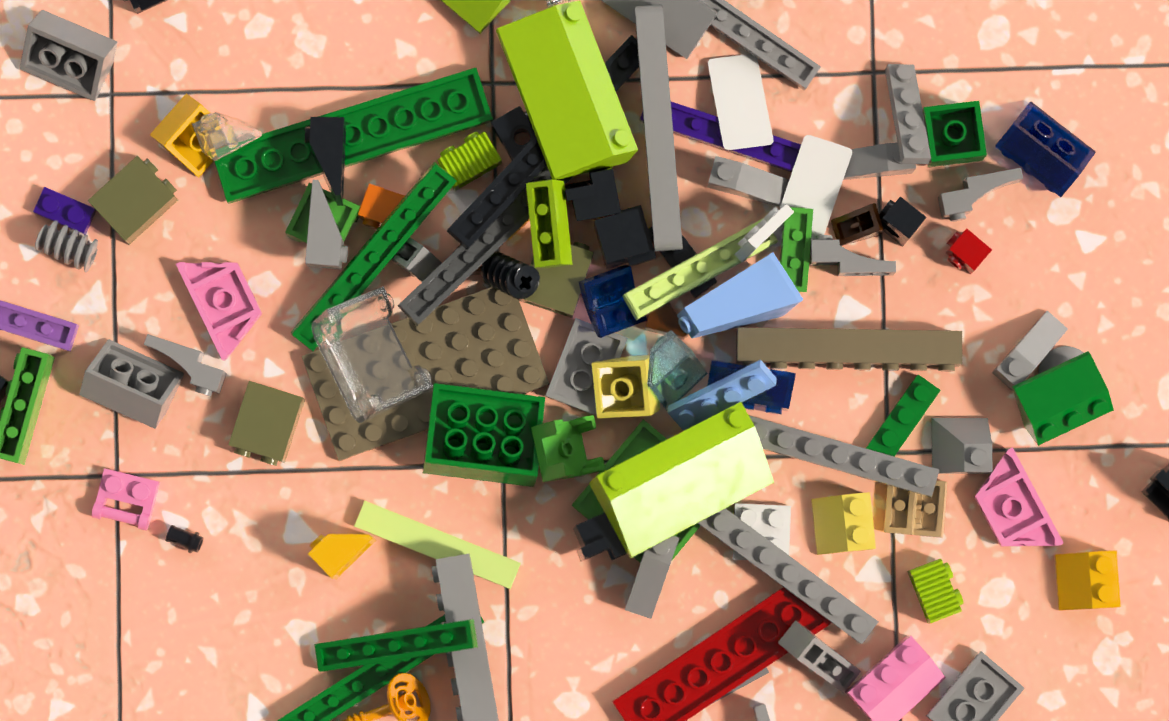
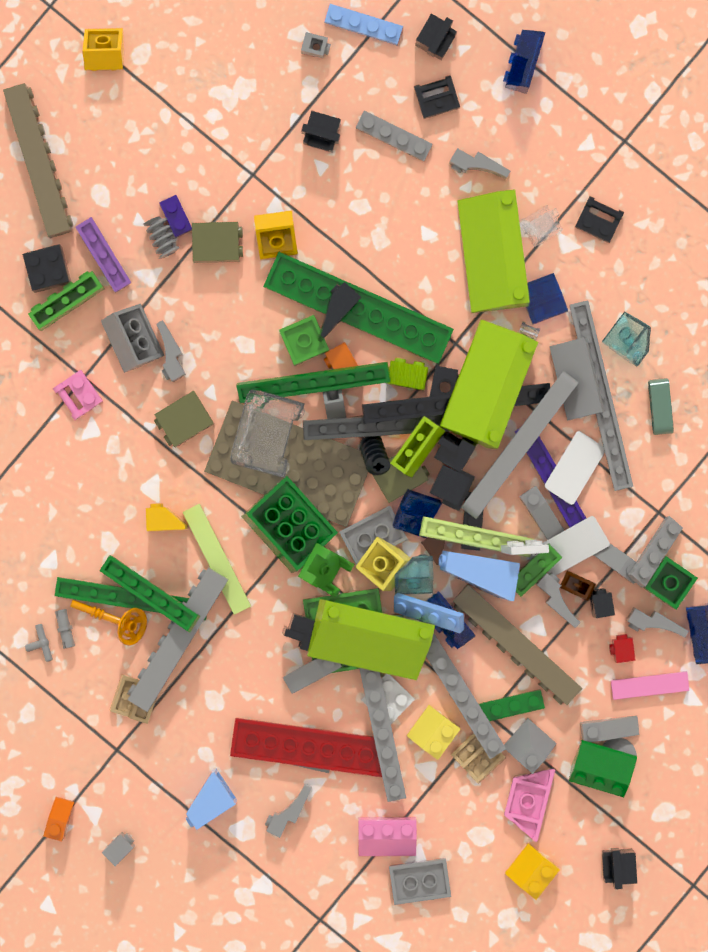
camera: 50 degrees right, 5 degrees up
light grey slope [19,9,118,101] -> none
black pin [165,525,204,553] -> none
bright pink wing [176,262,262,361] -> none
clear slope [192,112,262,161] -> none
light grey slope [305,179,348,270] -> none
light grey slope [778,620,861,693] -> none
lime brick [907,558,964,624] -> none
none -> bright pink tile [610,671,690,700]

